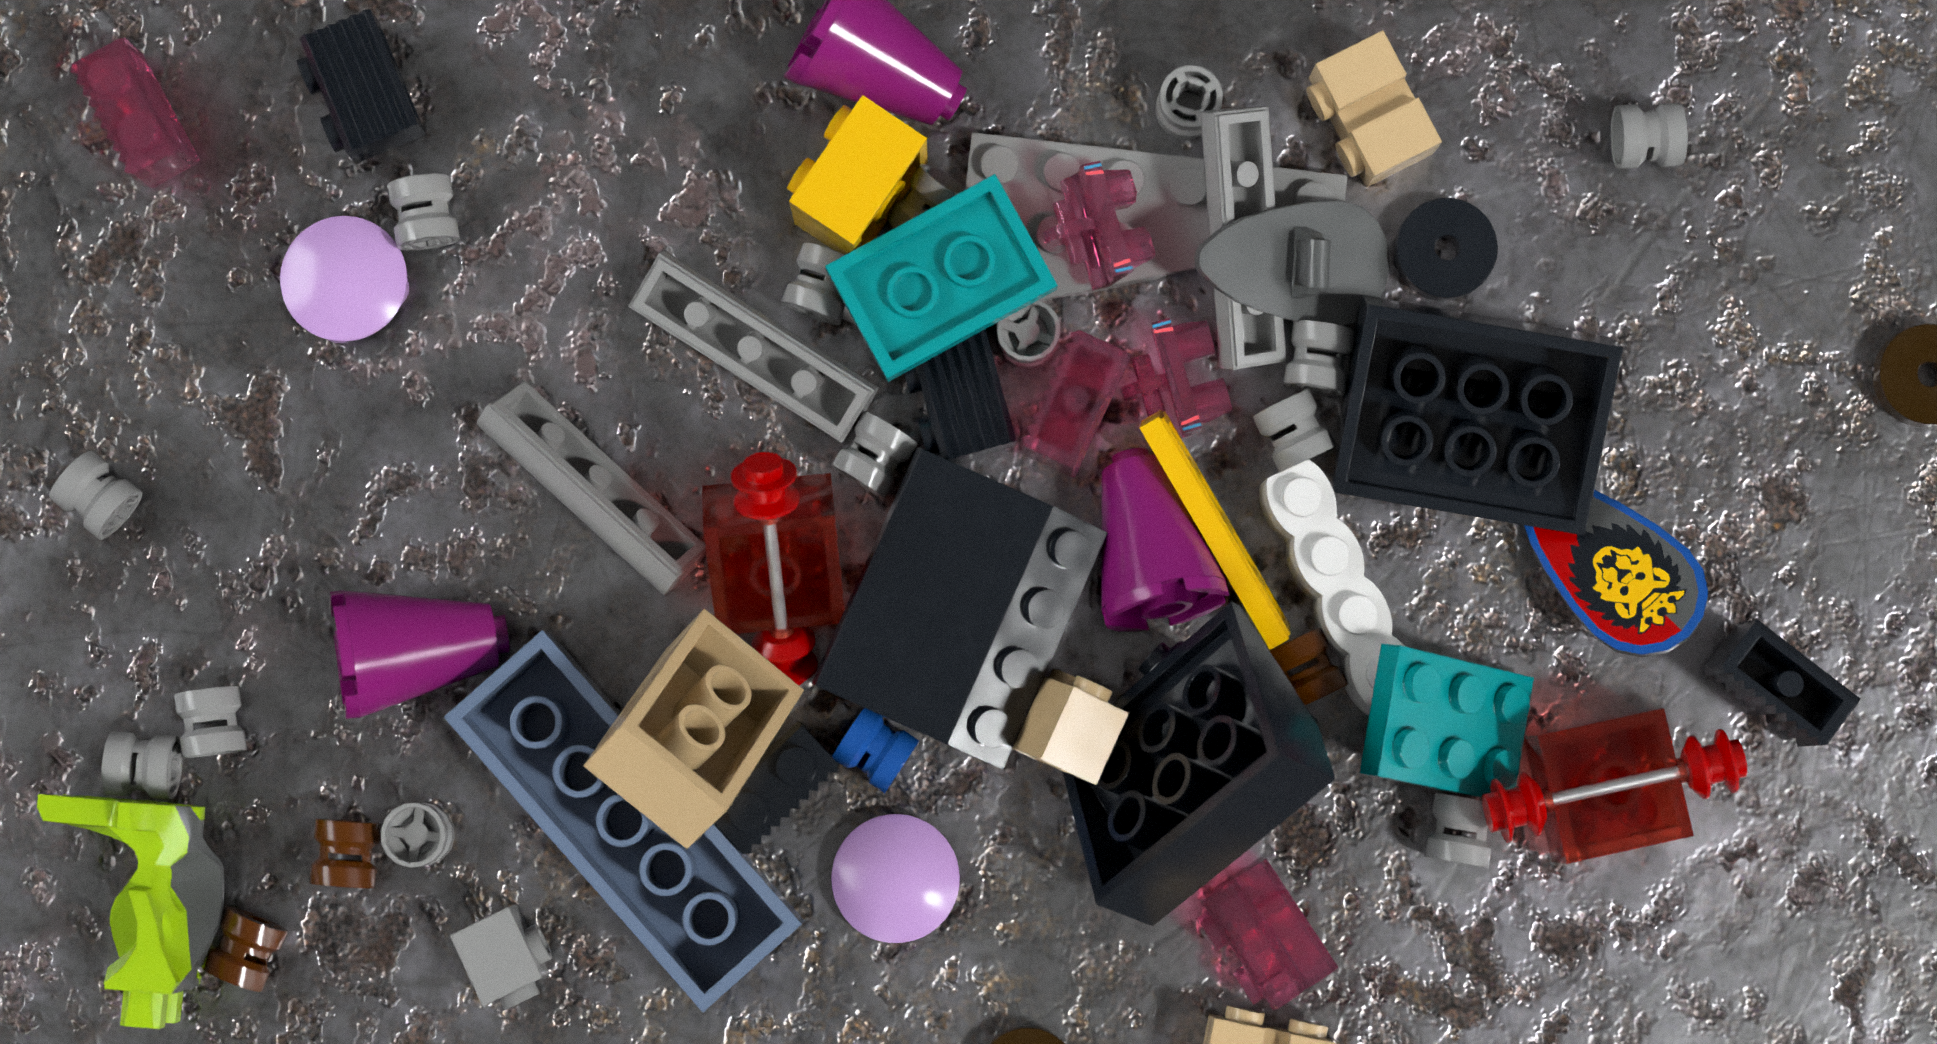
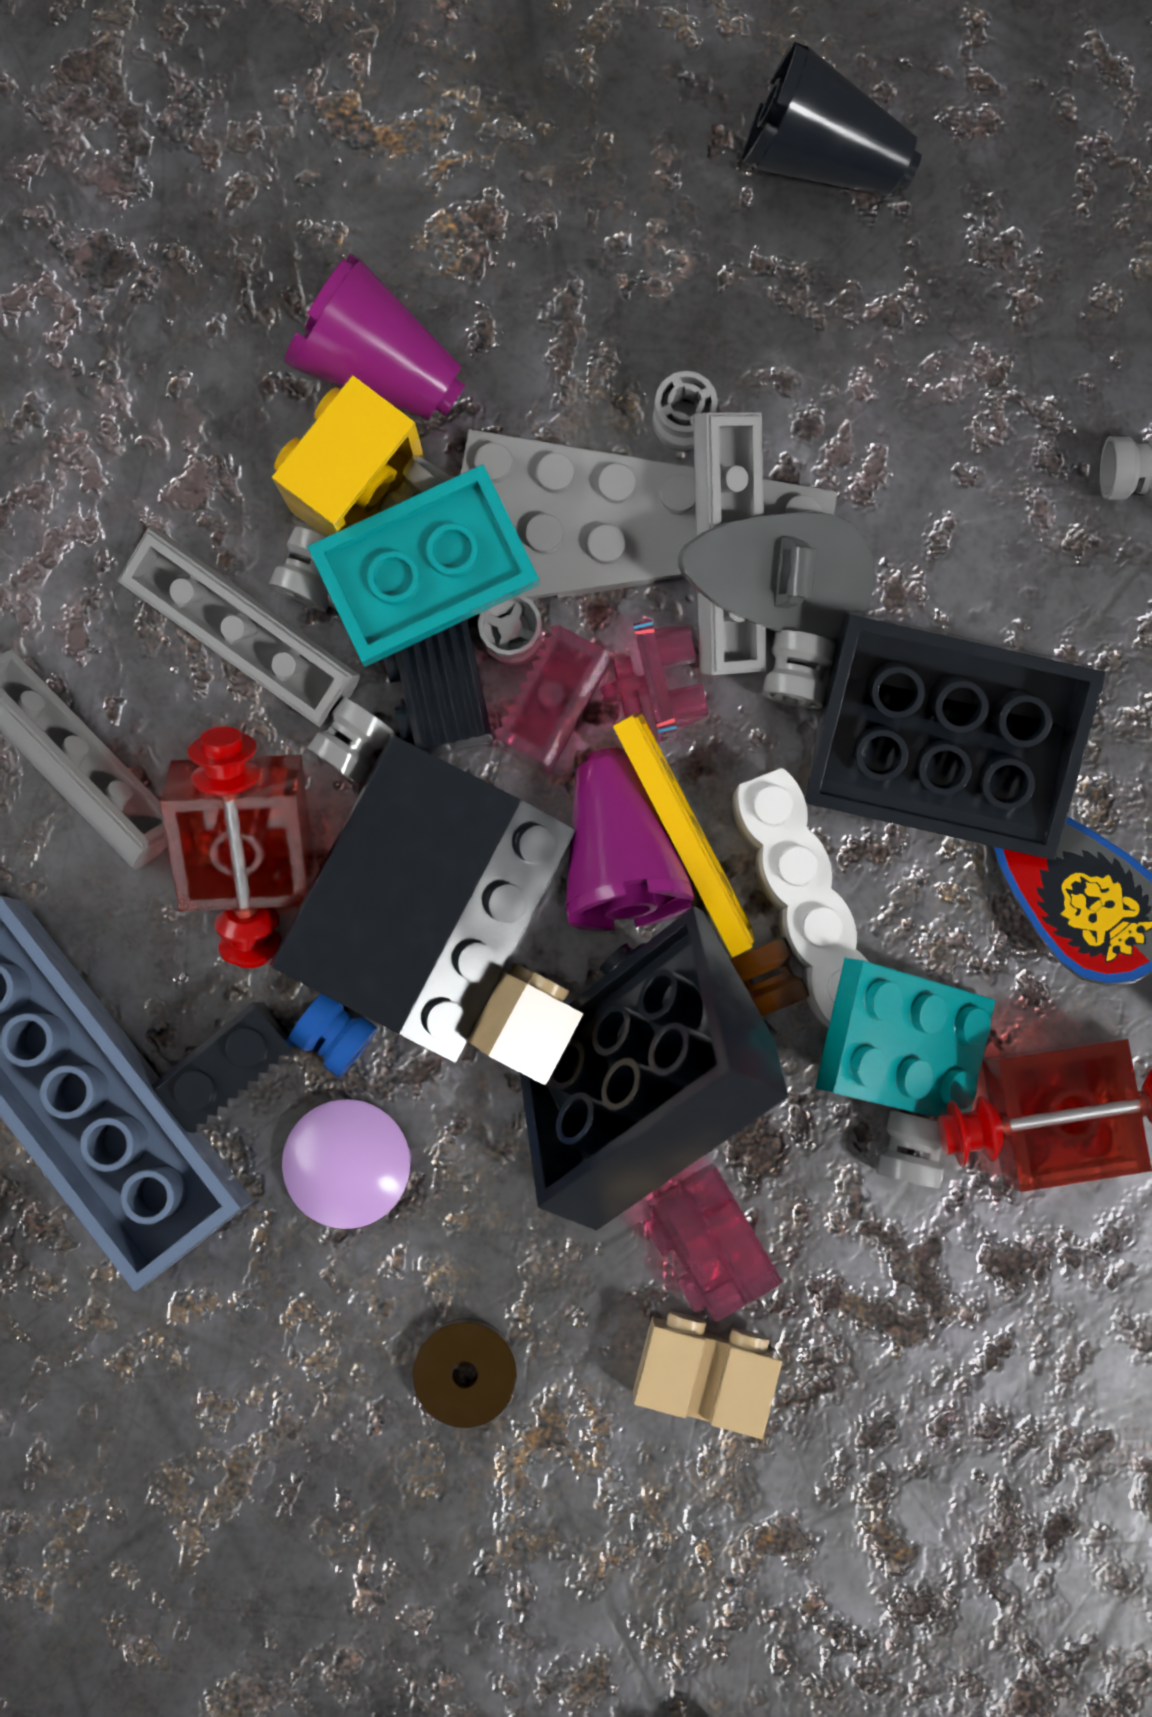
camera: 10 degrees right, 0 degrees up
tan brick [583,608,804,849] -> none
clear pink hips [1042,161,1155,291] -> none
light grey wheel [1252,389,1337,472] -> none
tan brick [1306,30,1442,188] -> none
black piece [1393,198,1498,301] -> none

